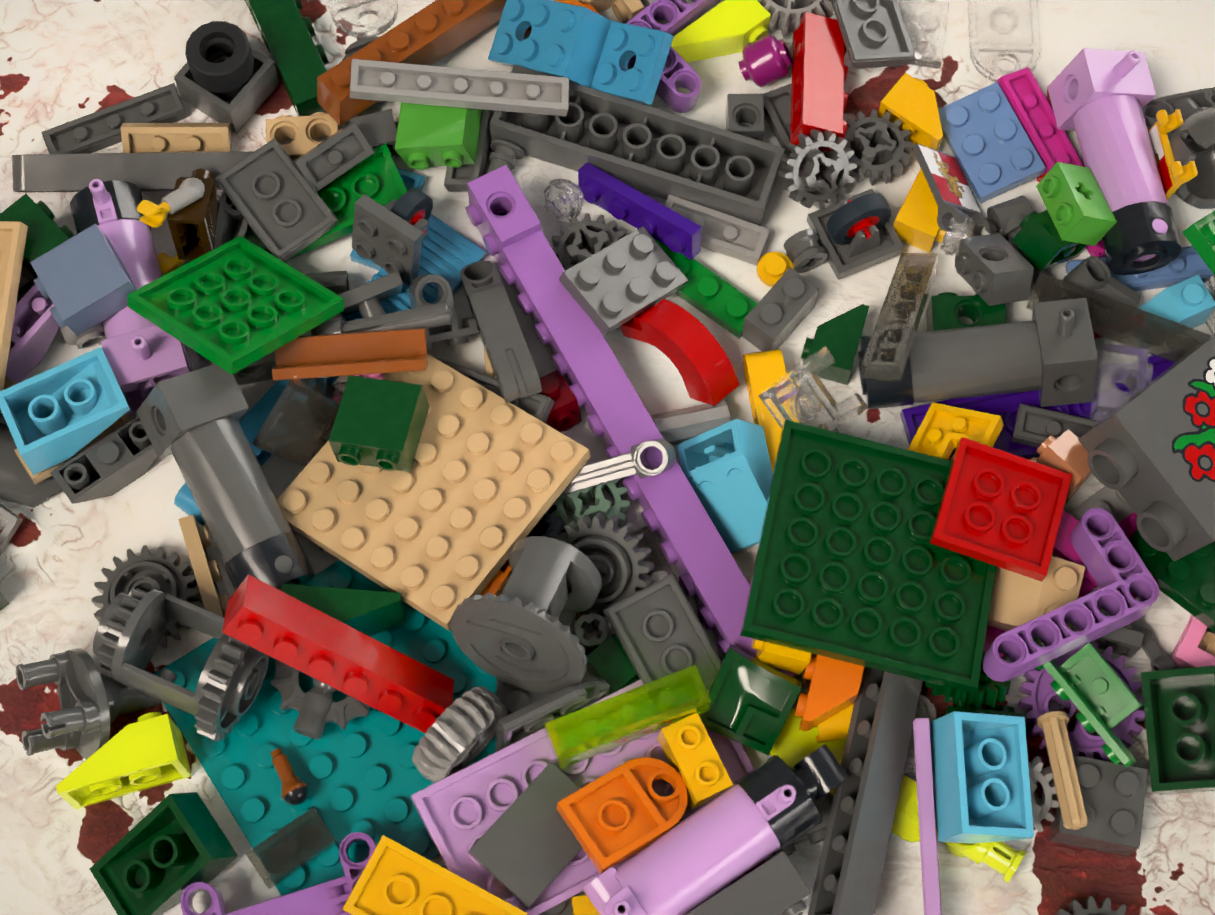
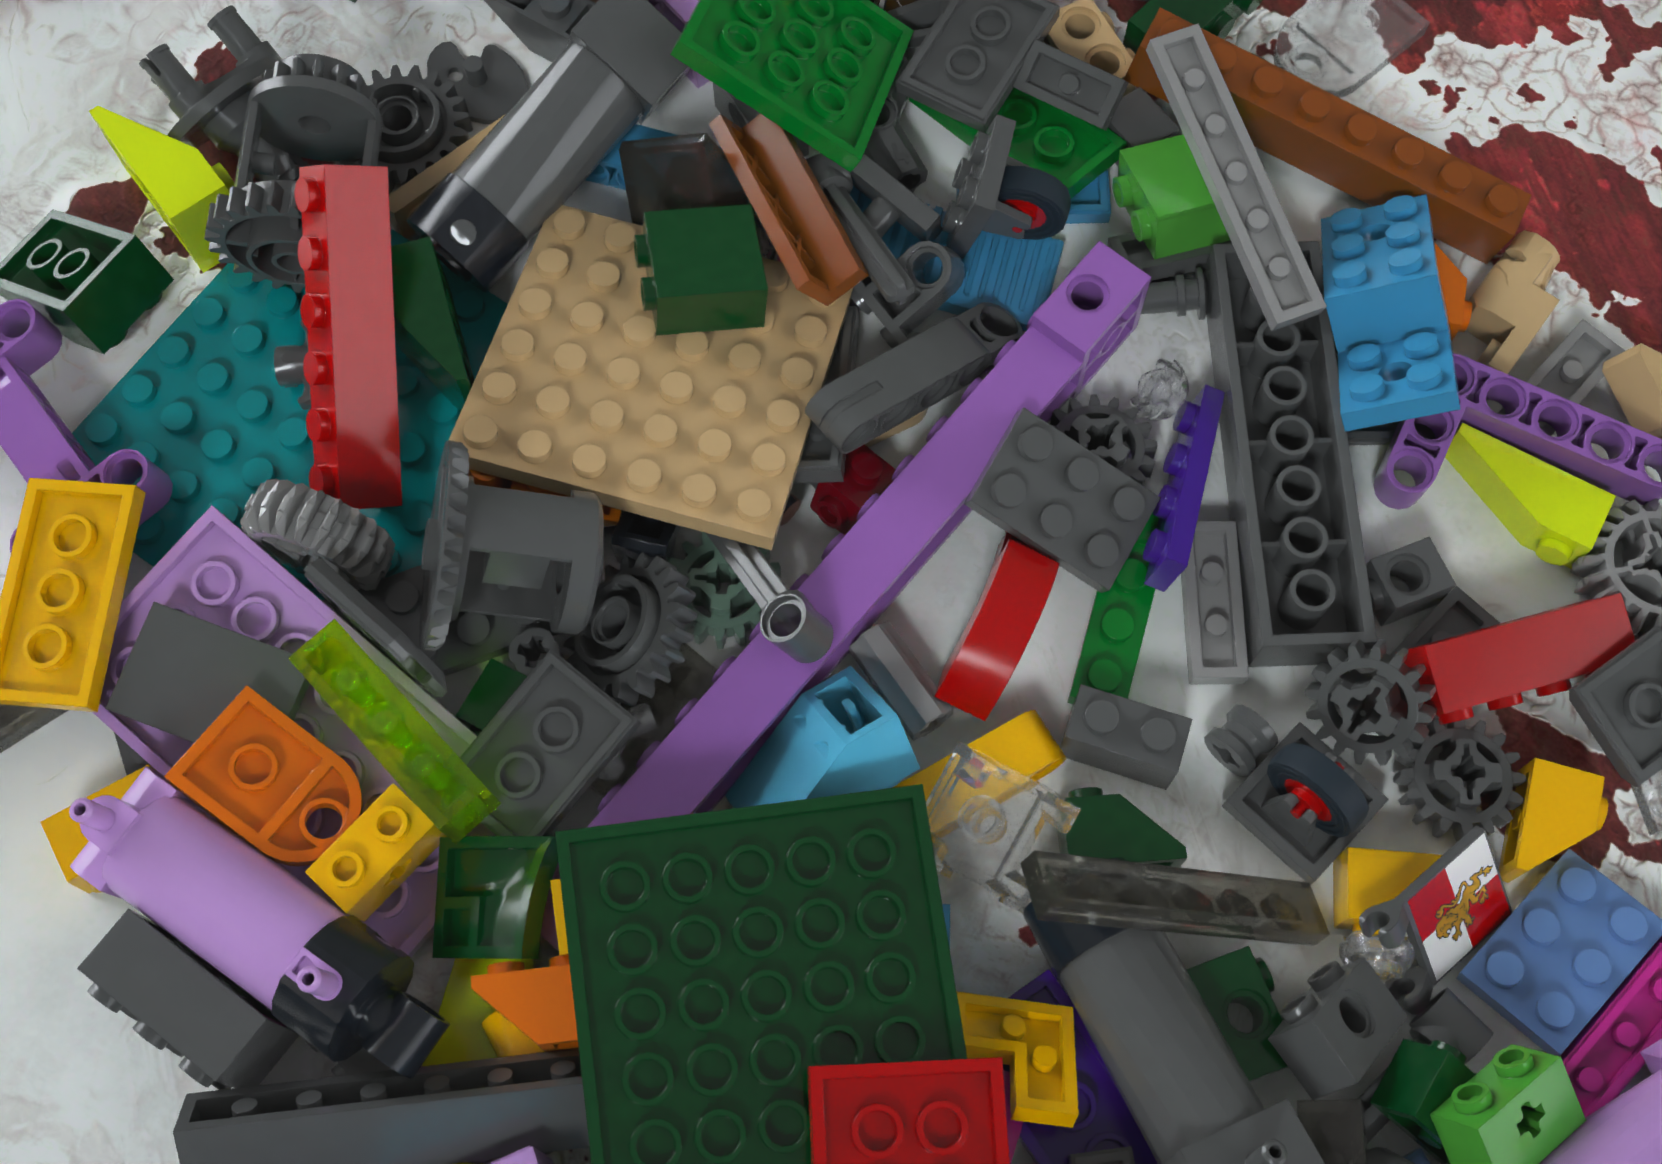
camera: 70 degrees right, 0 degrees up
clear smoke plate [245,807,337,889] -> none
dark orange piece [270,748,309,806] -> none
magenta head [738,35,793,87] -> none
yellow plate [757,252,793,287] -> none
none -> dark grey piece [427,41,528,125]

